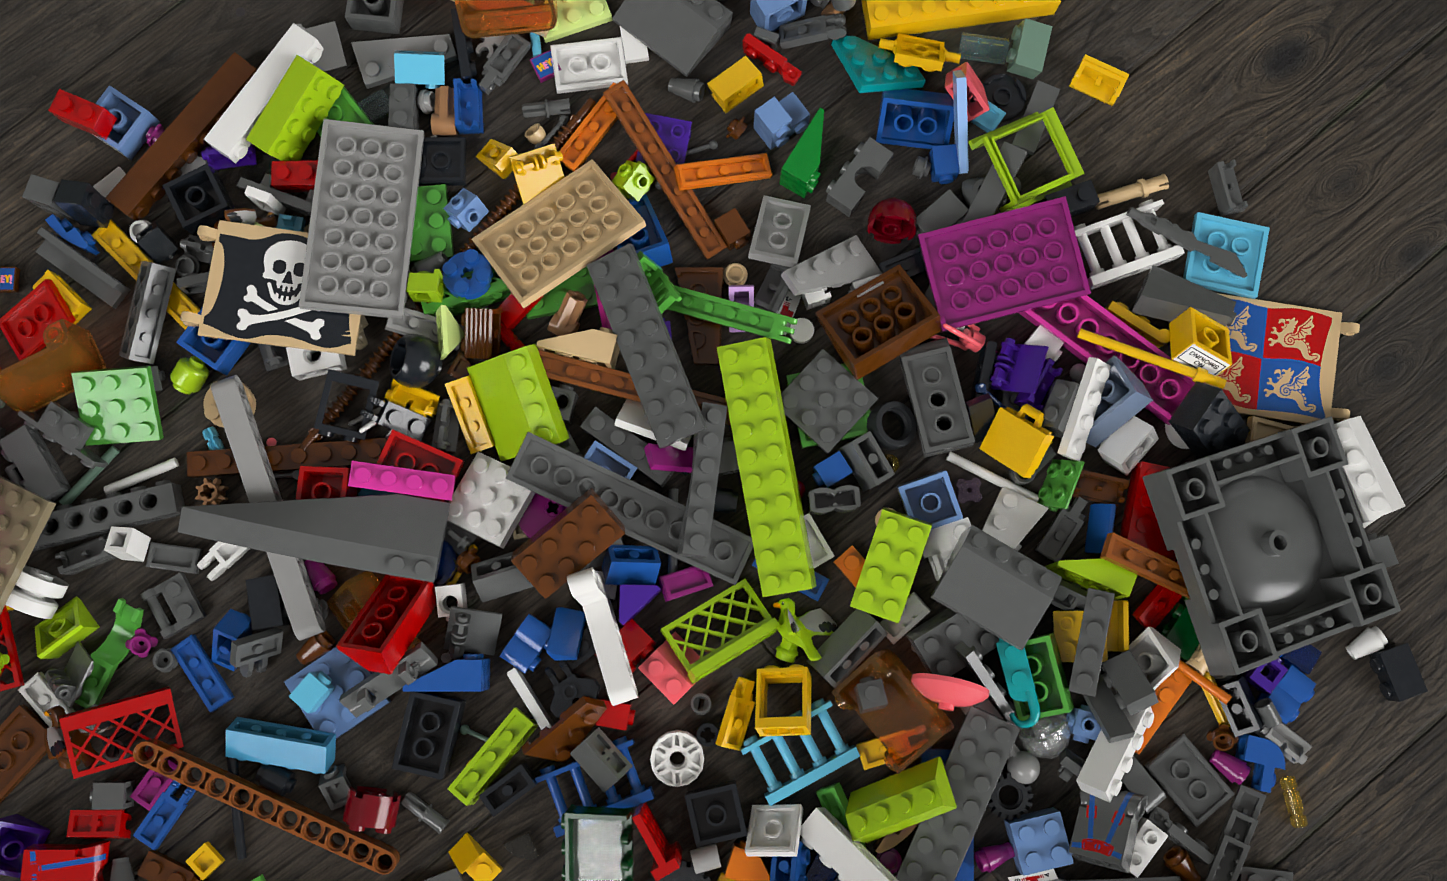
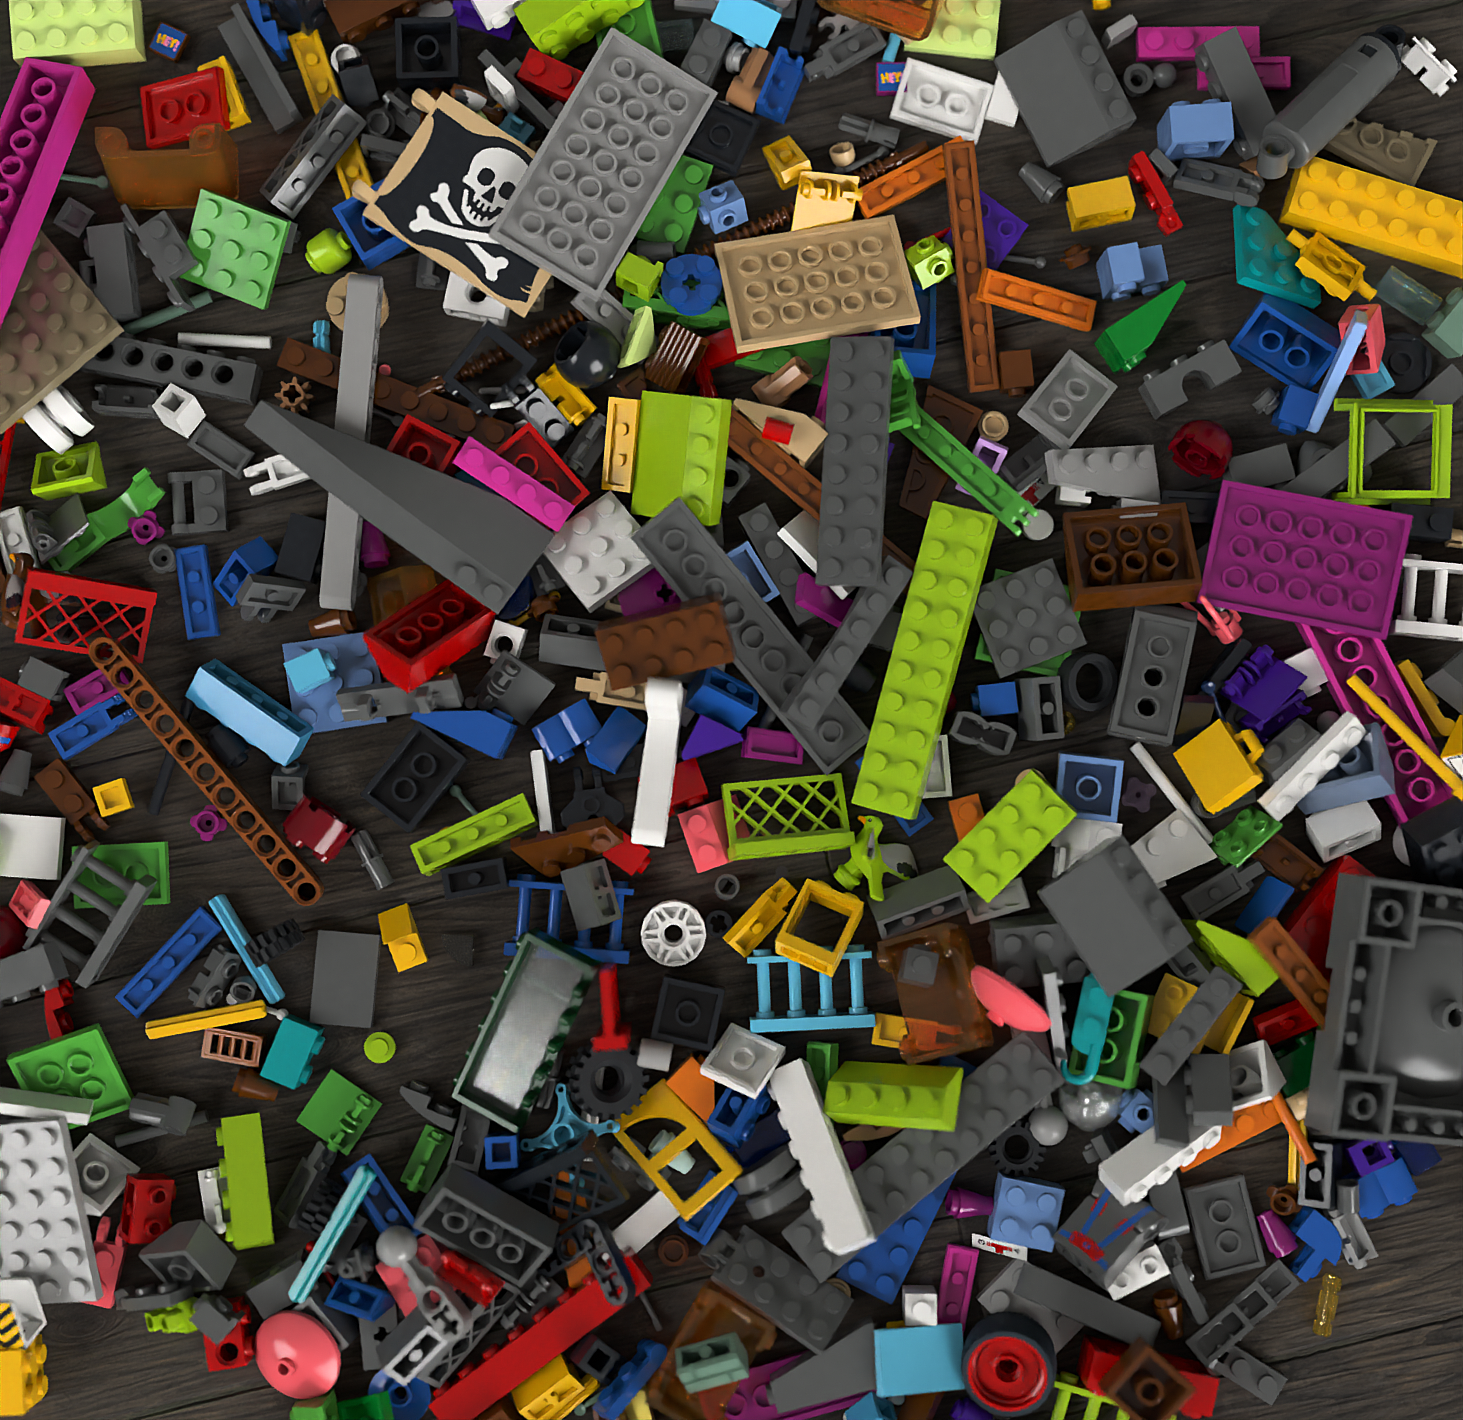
camera: 25 degrees right, 5 degrees up
none -> magenta plate [190,805,228,841]
none -> tan hinge [575,672,647,711]
none -> red hinge [761,416,794,445]

